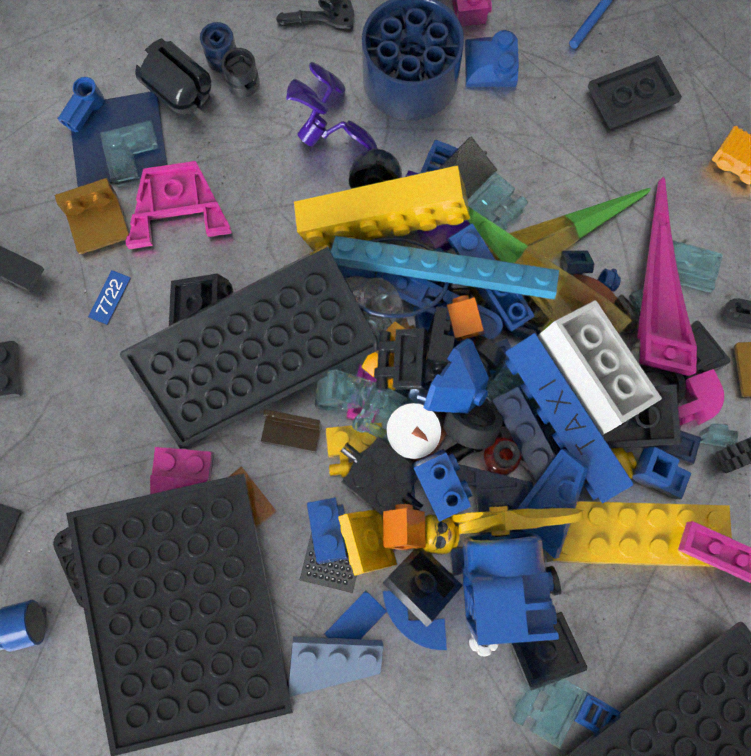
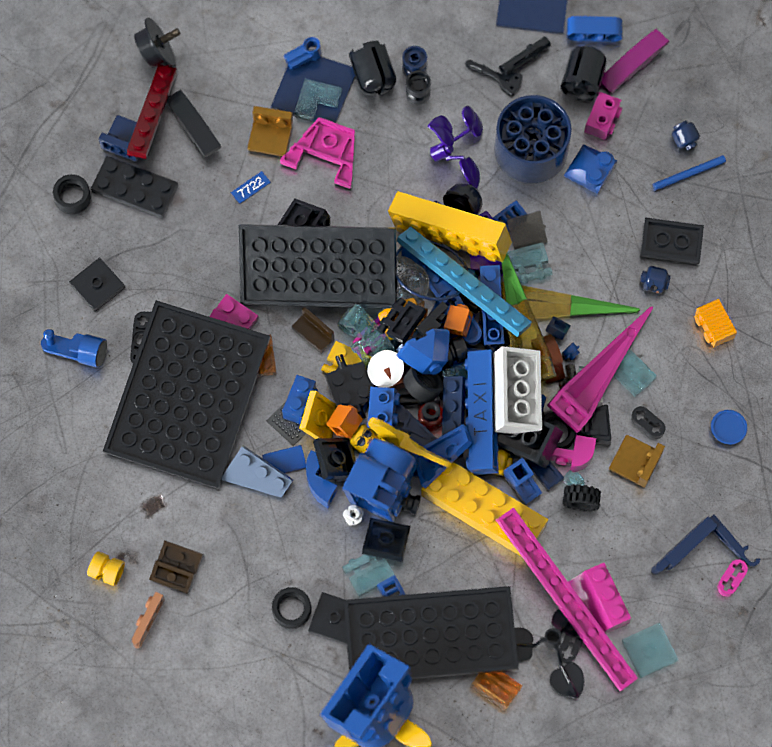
camera: 30 degrees right, 5 degrees down
none -> dark blue head [640,266,671,294]

